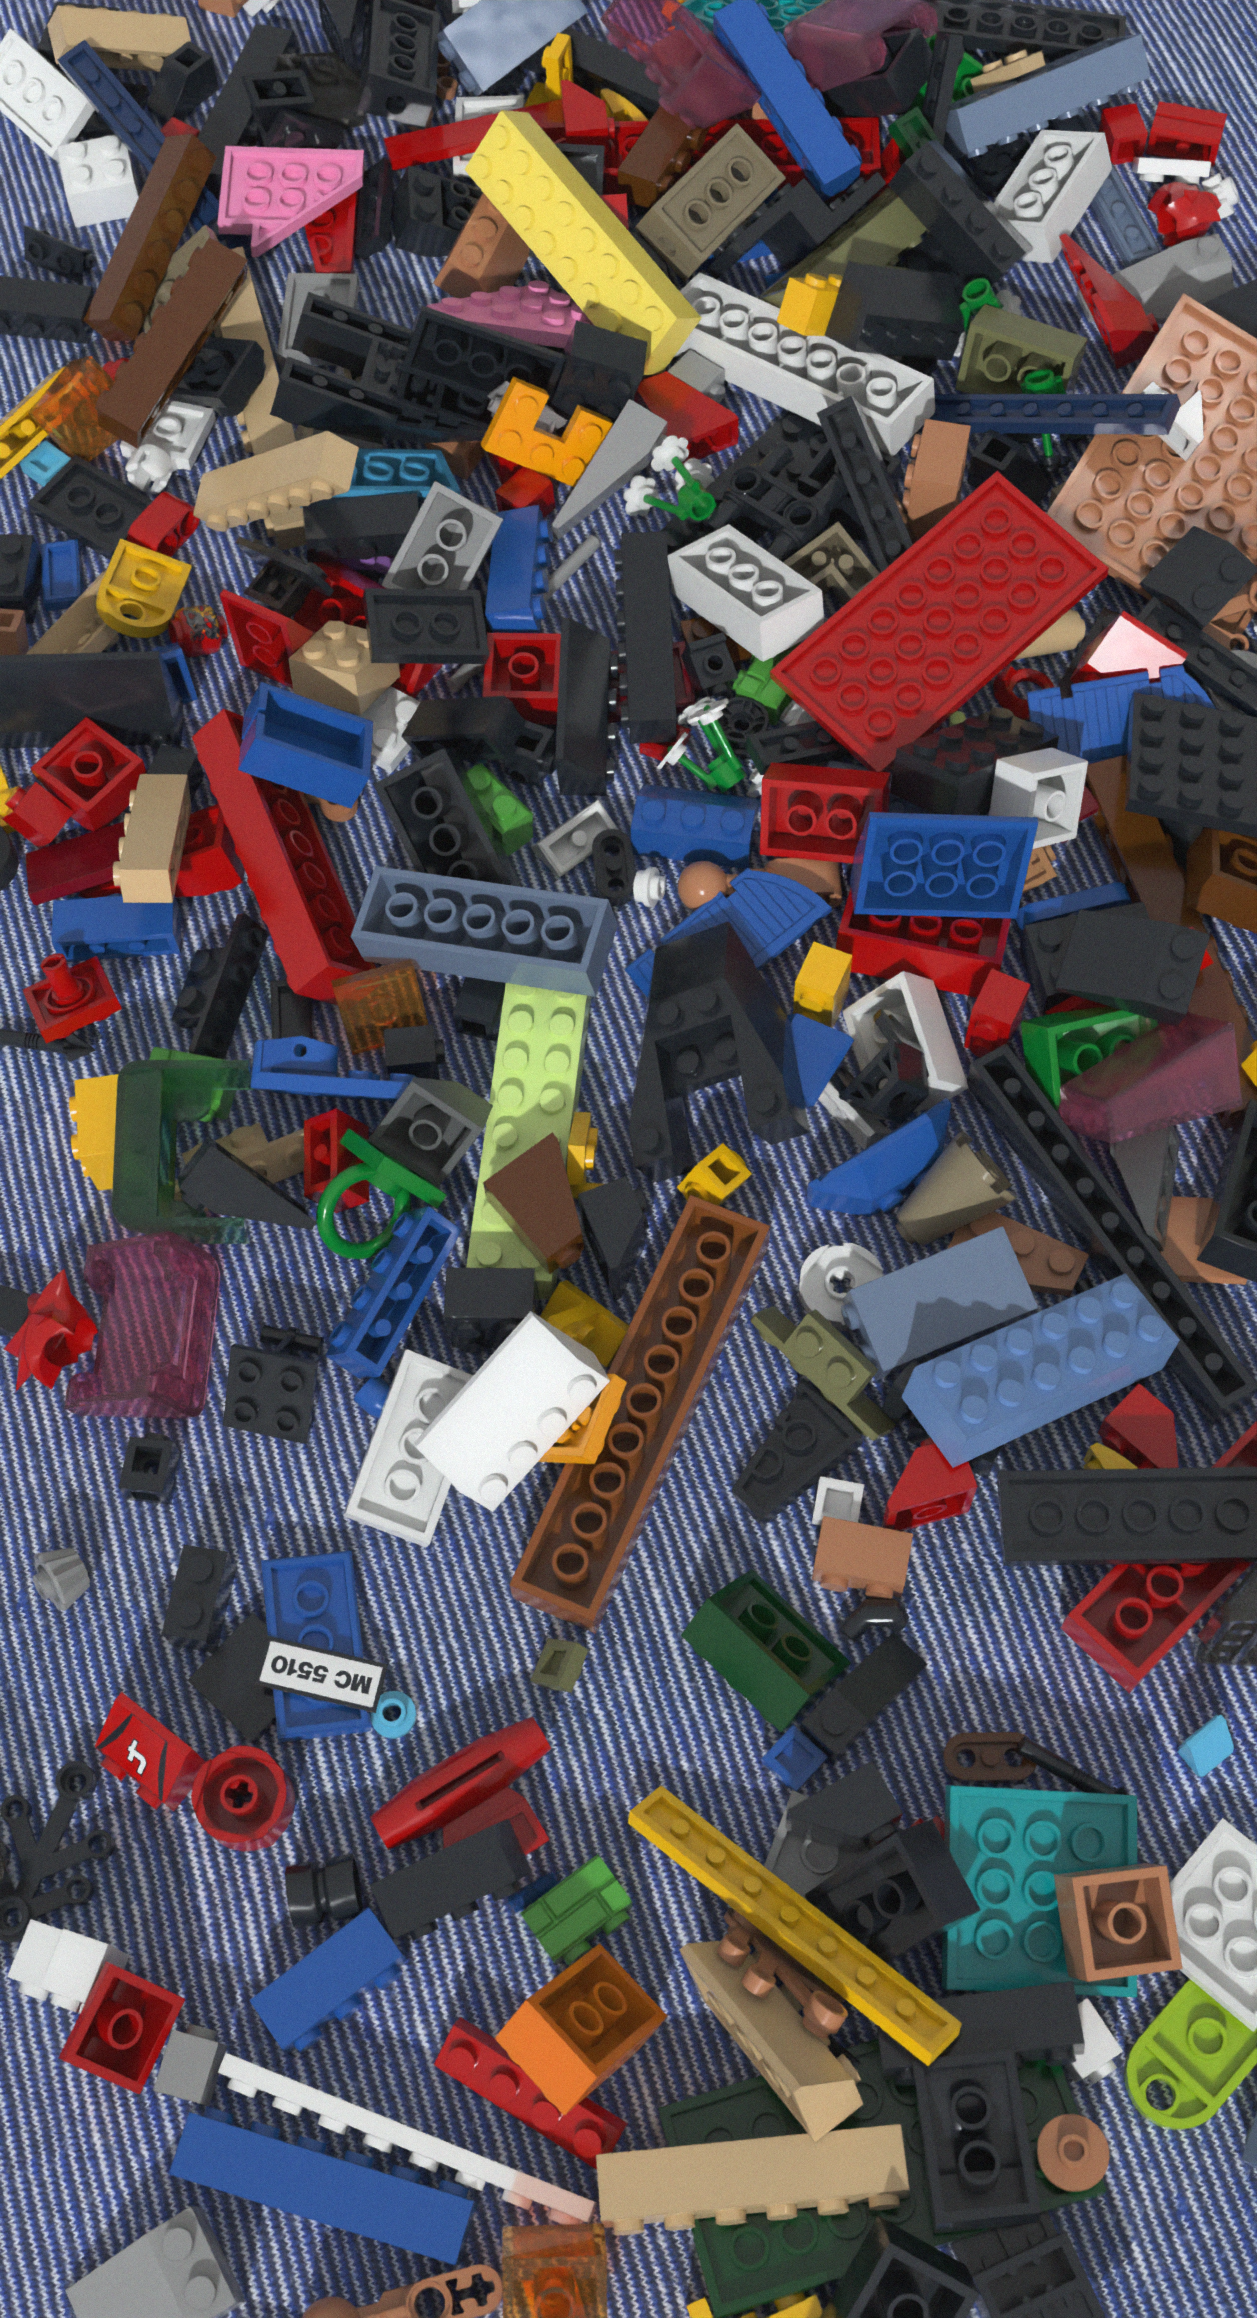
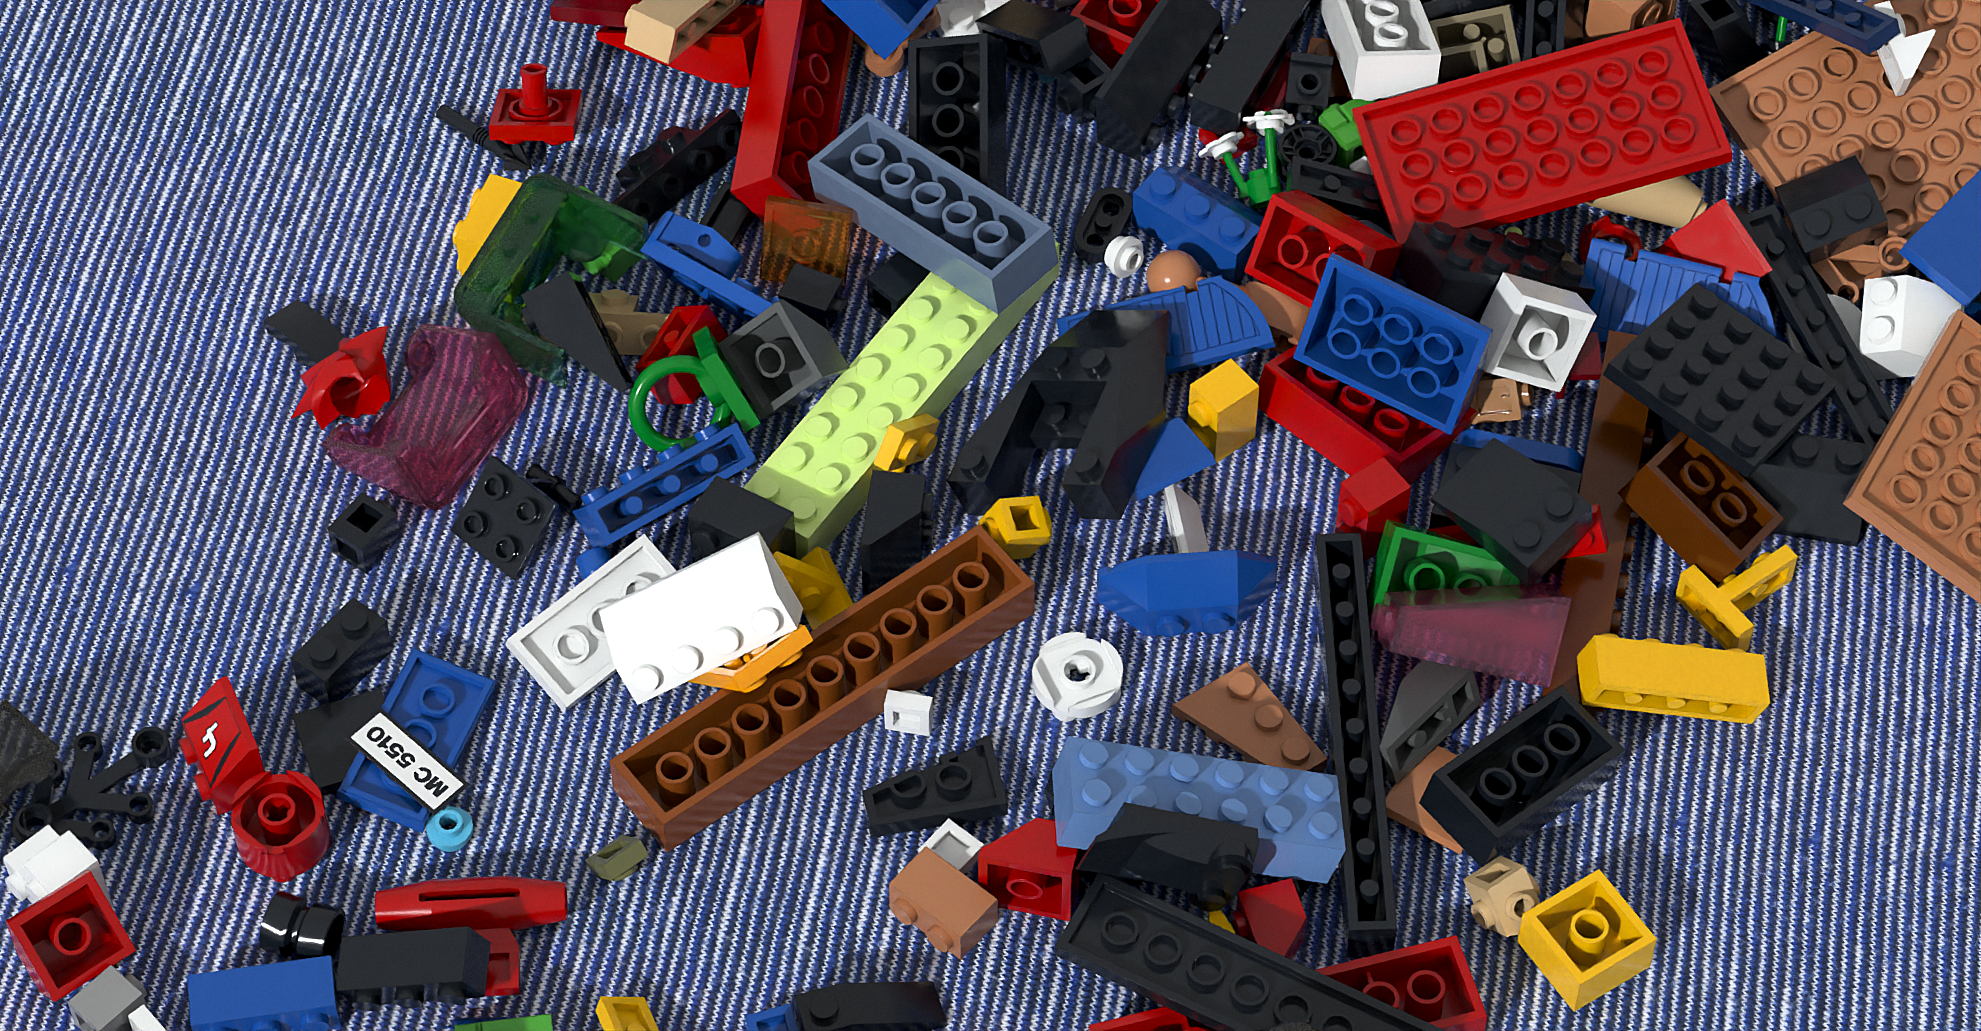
camera: 25 degrees right, 10 degrees down
light grey piece [33,1548,90,1611] -> none
blue brick [52,893,181,962] -> none
bright green brick [466,763,533,856] -> none
reddish brown slope [483,1132,584,1275] -> none
white slope [531,800,619,878] -> none
dark green slope [681,1569,851,1732] -> none
olive bracket [750,1306,896,1441] -> none
black piece [830,1009,929,1125] -> none
black arm [838,1598,909,1643] -> none
sand blue slope [841,1226,1039,1380] -> none
white slope [842,971,968,1119] -> none
dark tan cone [895,1131,1017,1246] -> none
none -> white plate [884,689,933,737]
none -> black slope [1076,802,1259,912]

